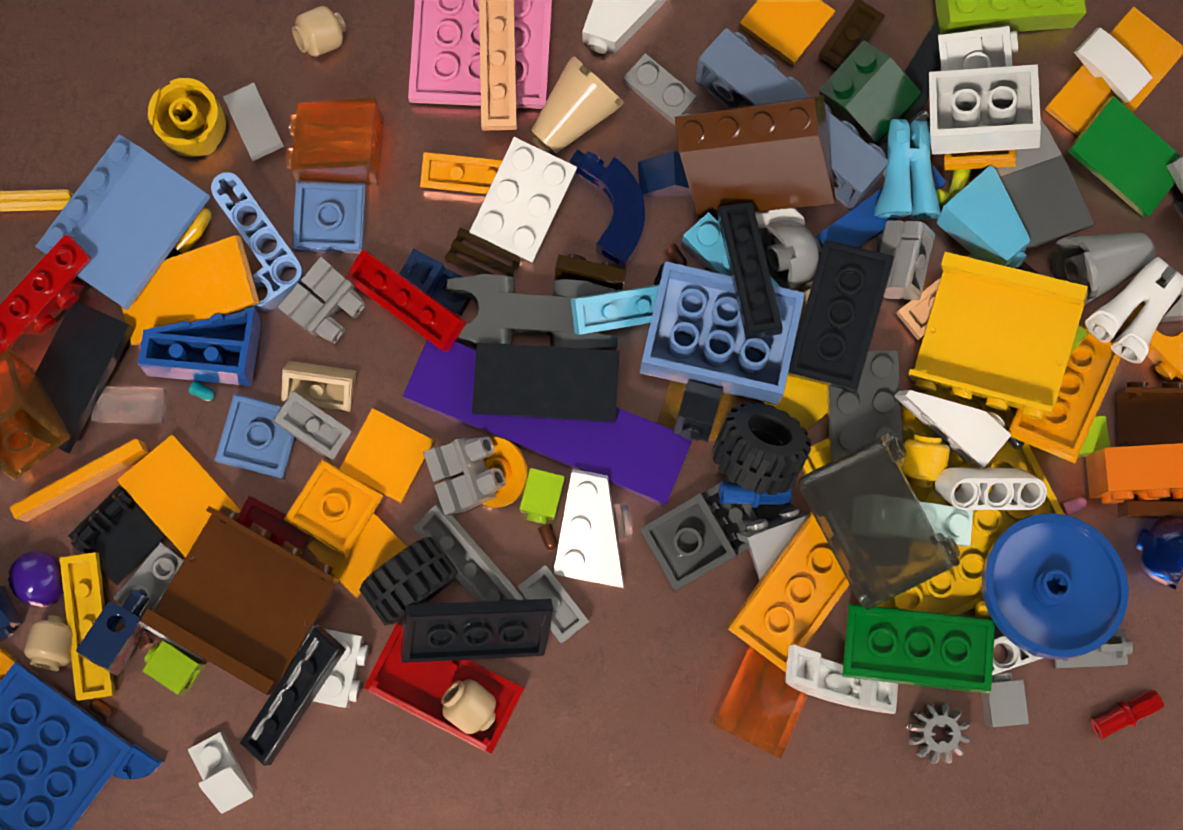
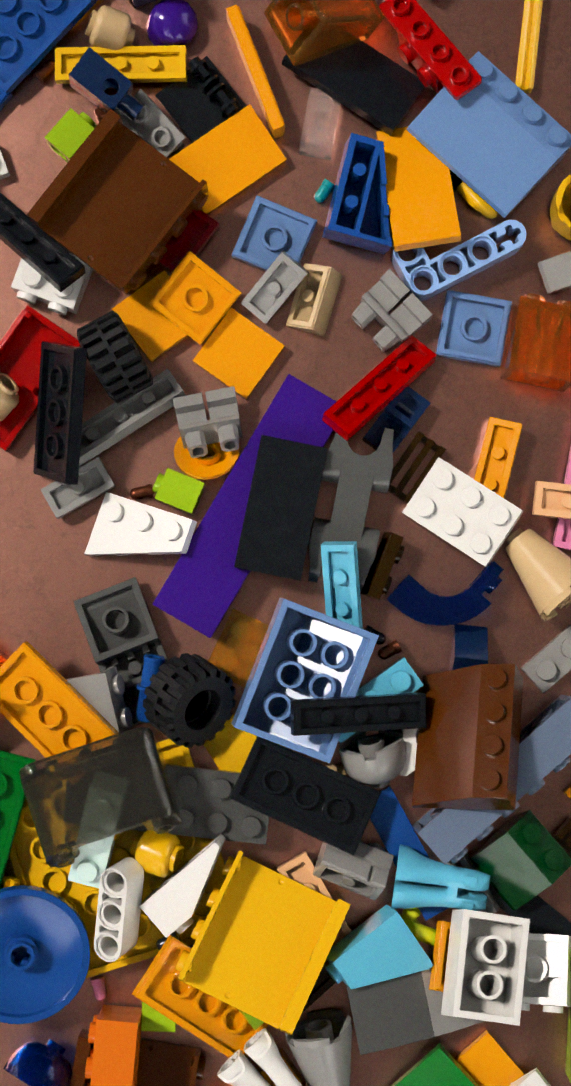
camera: 90 degrees right, 5 degrees up
clear tile [612,503,633,540] -> none
black brick [673,380,722,443] -> none

